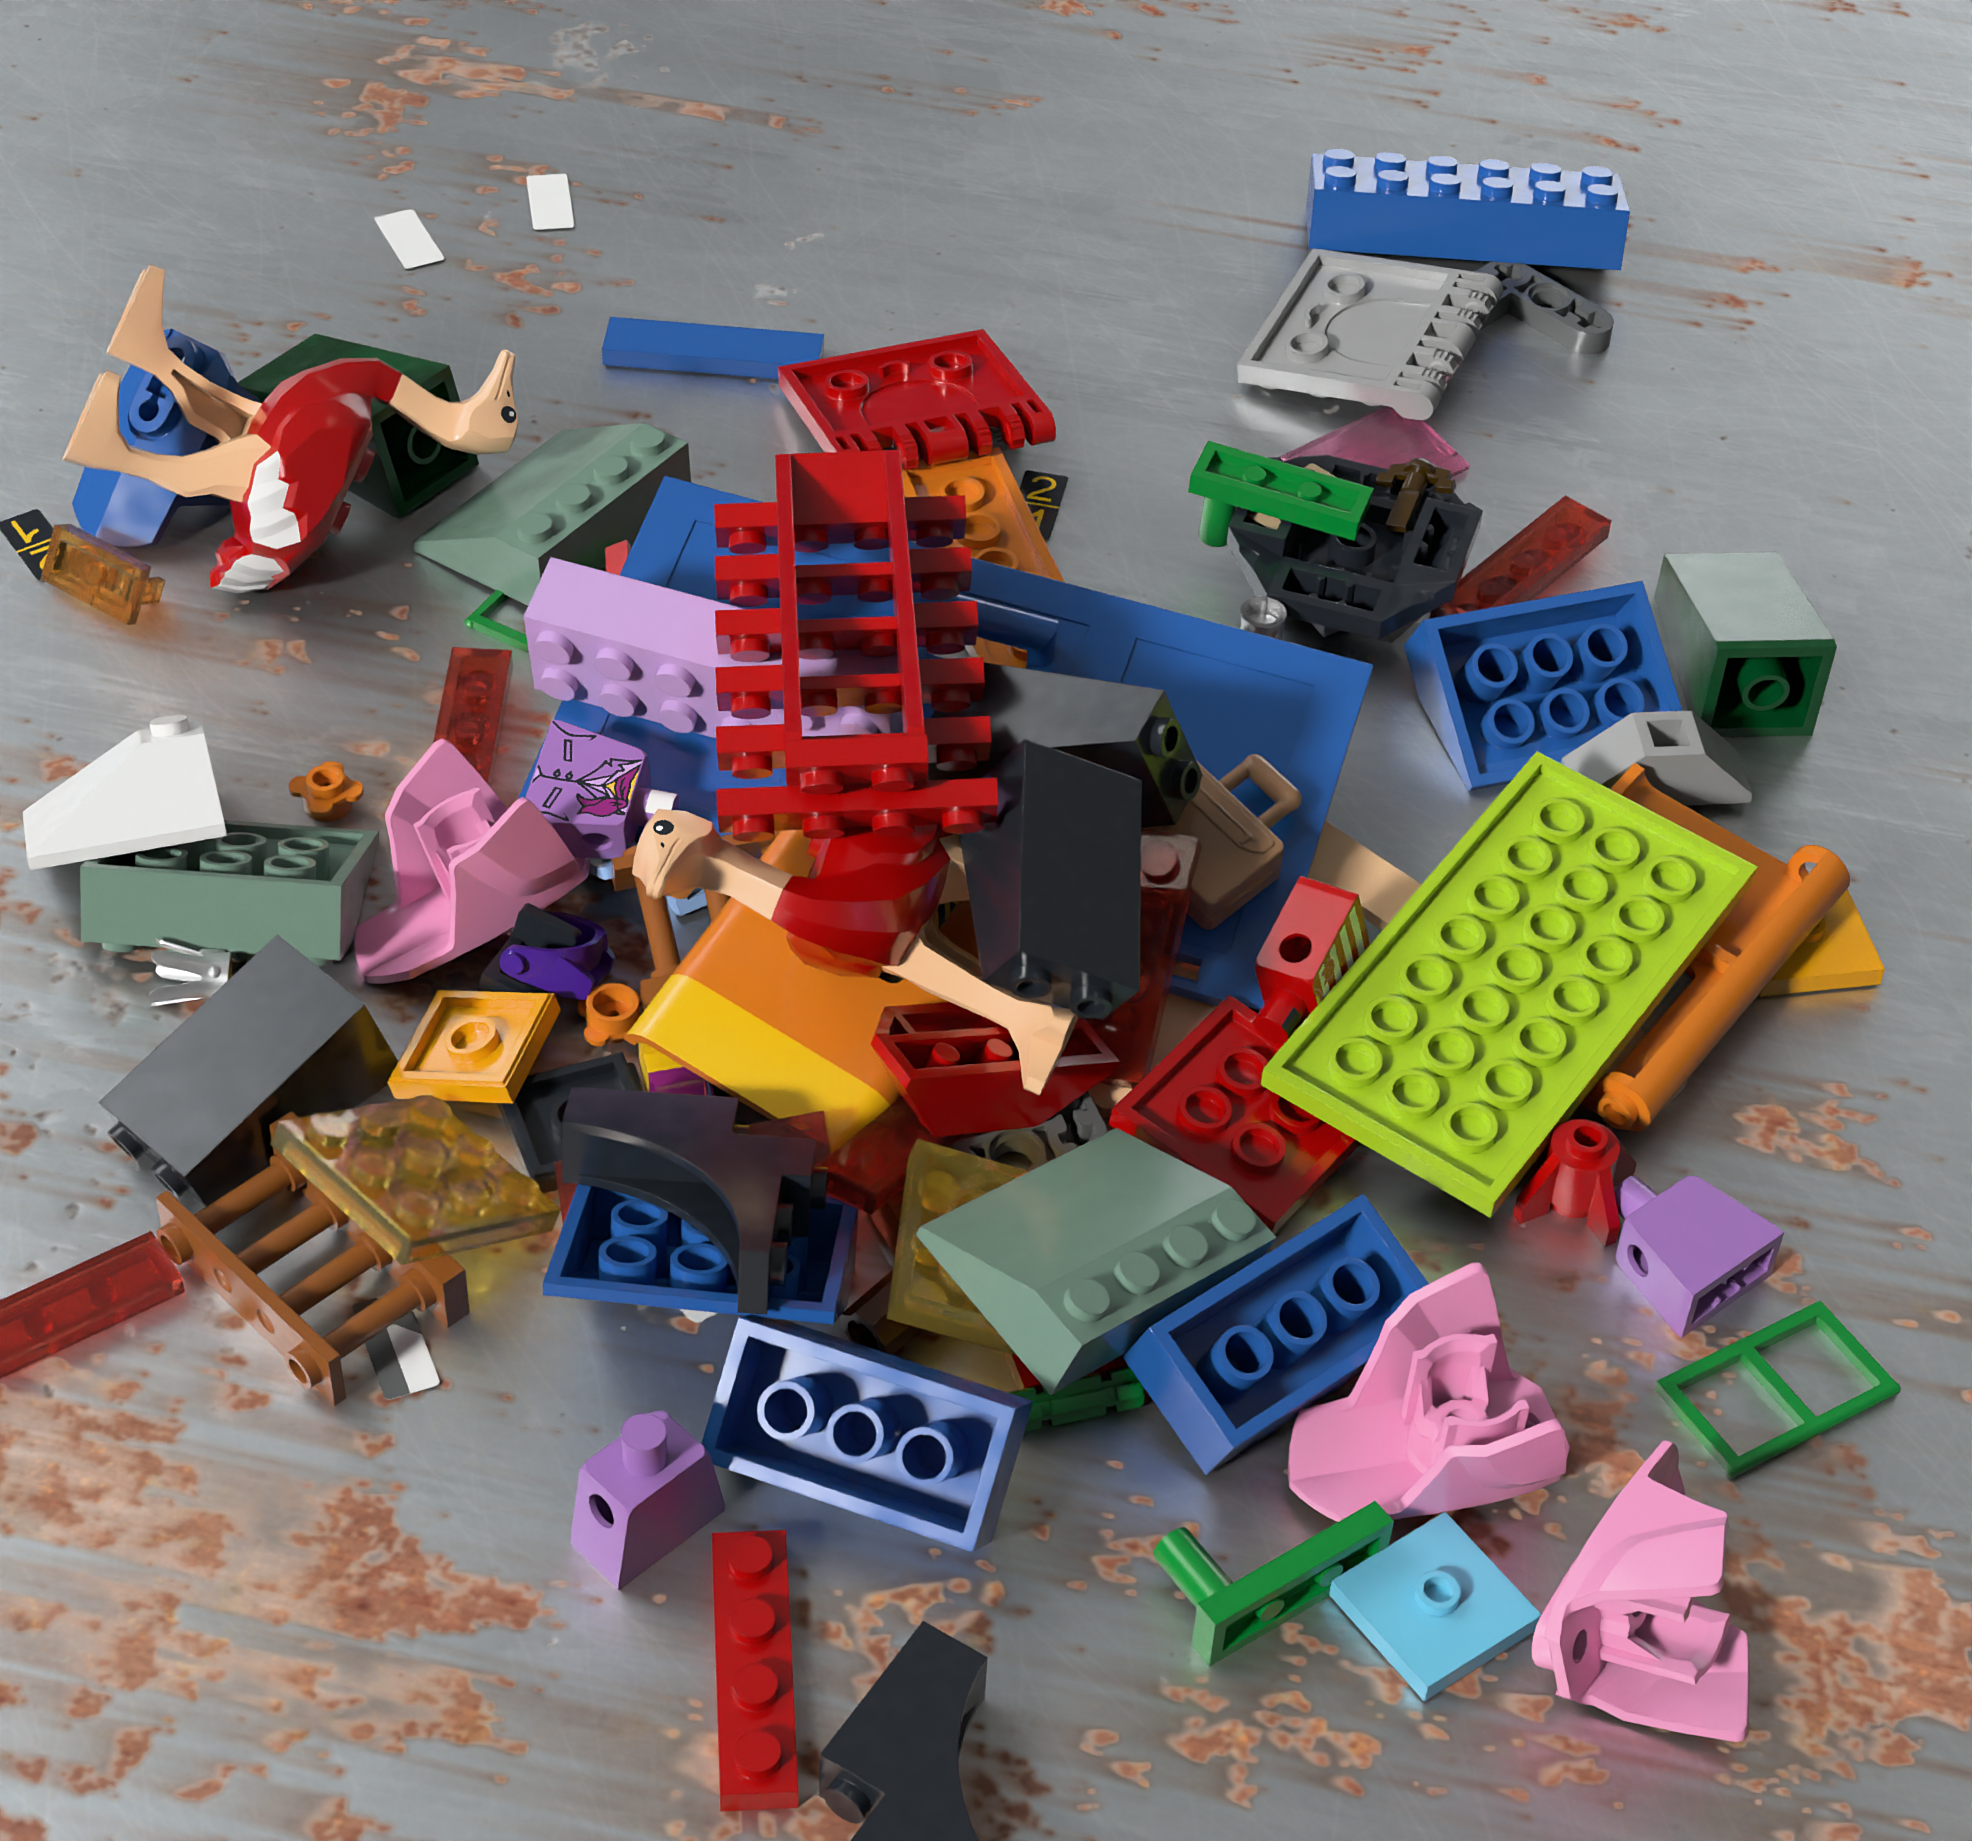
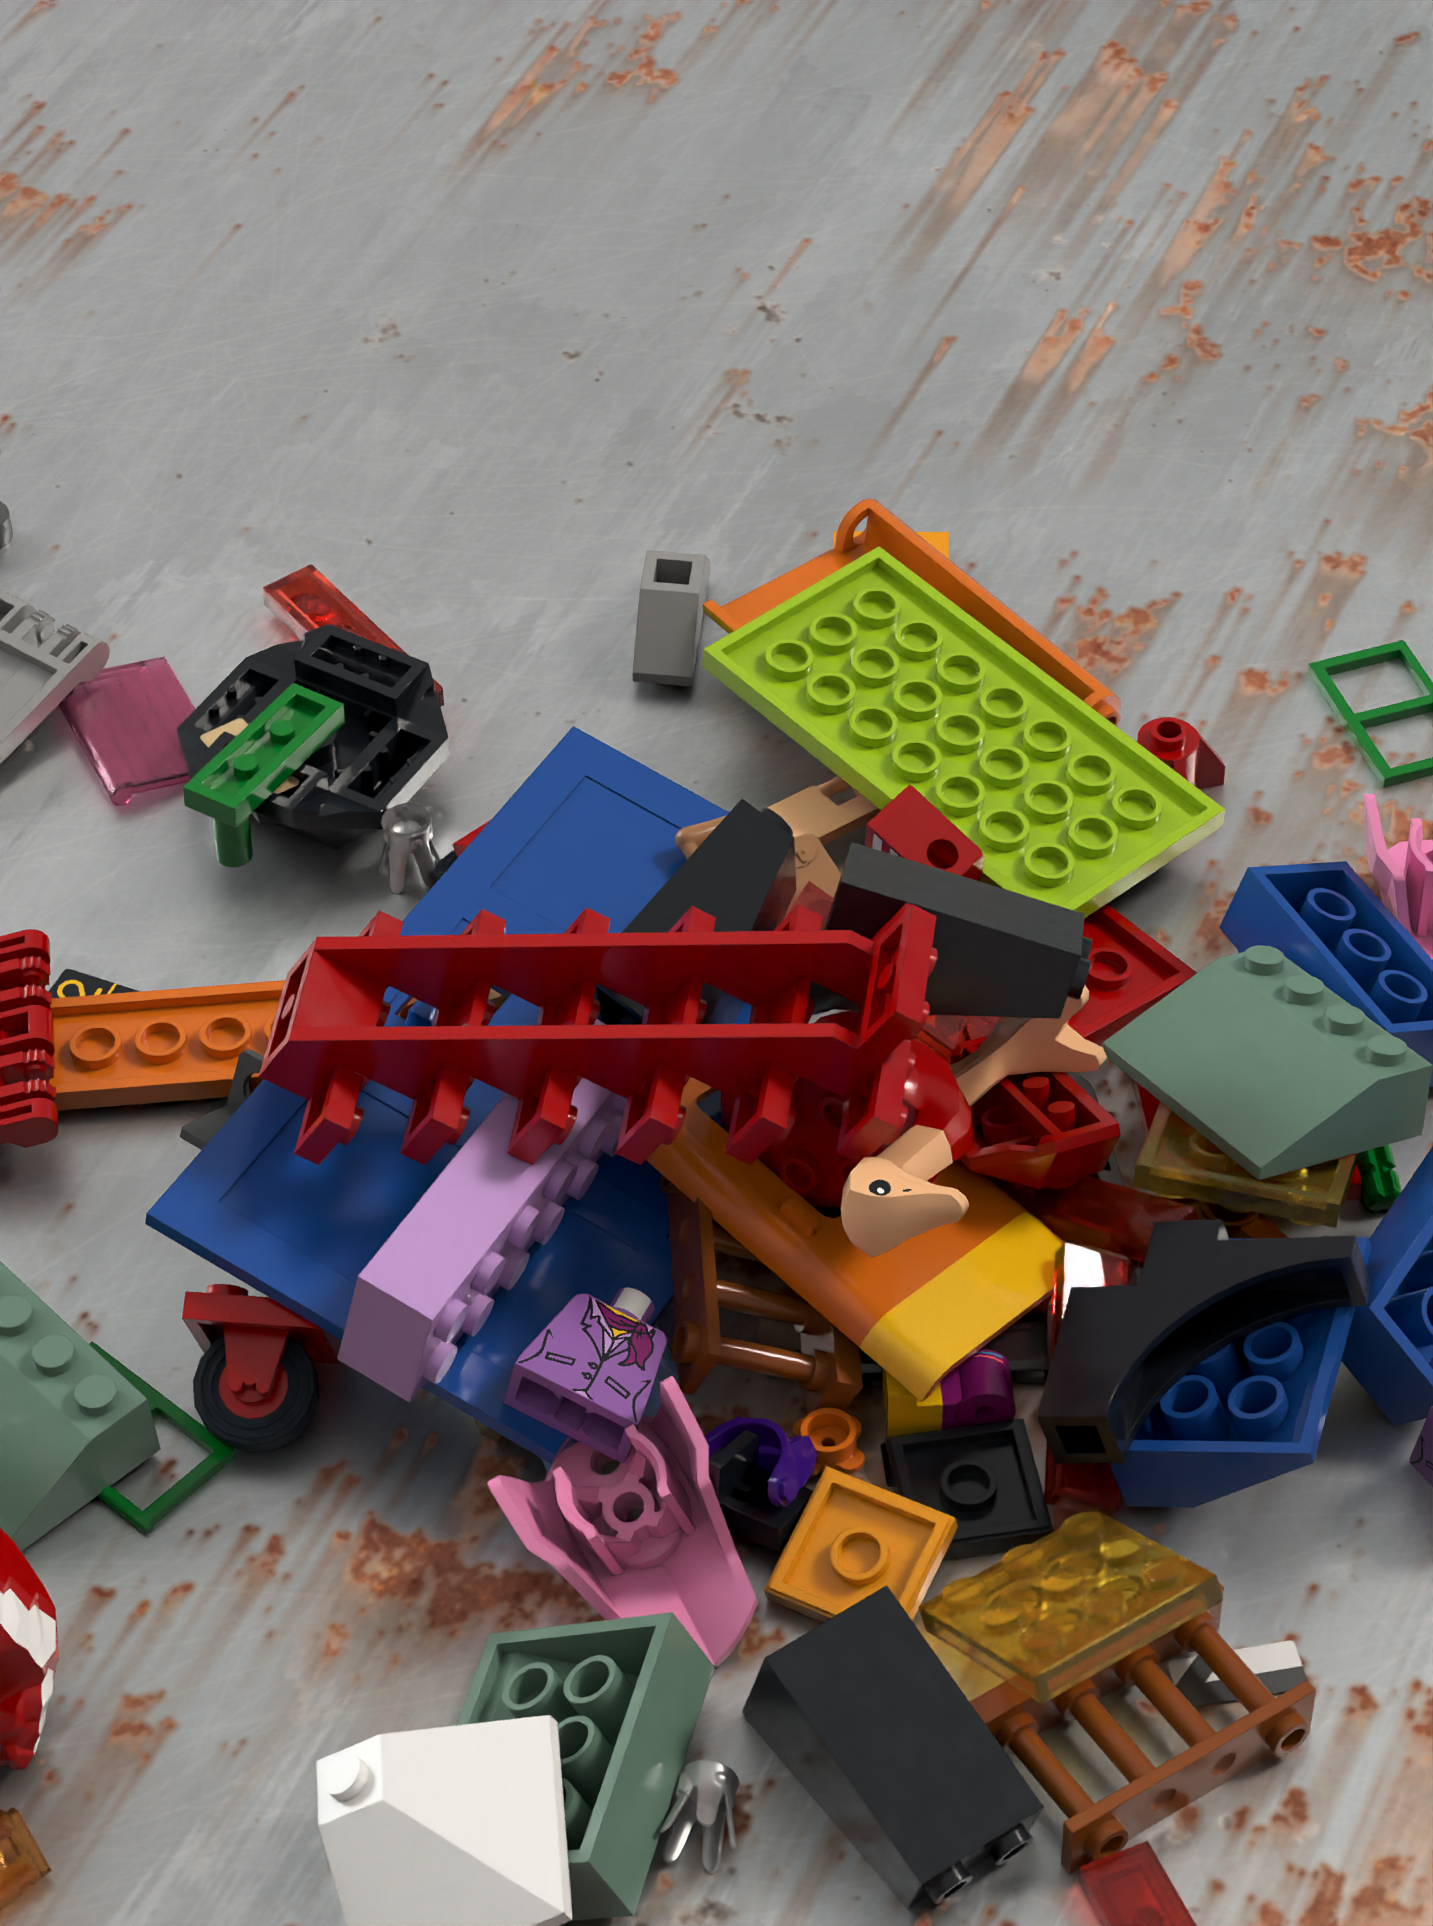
camera: 75 degrees left, 0 degrees up
orange plate [289,761,363,822] -> none
clear red plate [433,647,513,787] -> none
dark brown piece [1376,458,1456,533] -> none
blue slope [1403,581,1683,791] -> none
medium lavender torso [1614,1175,1784,1338] -> none
slope [1654,552,1837,737] -> none

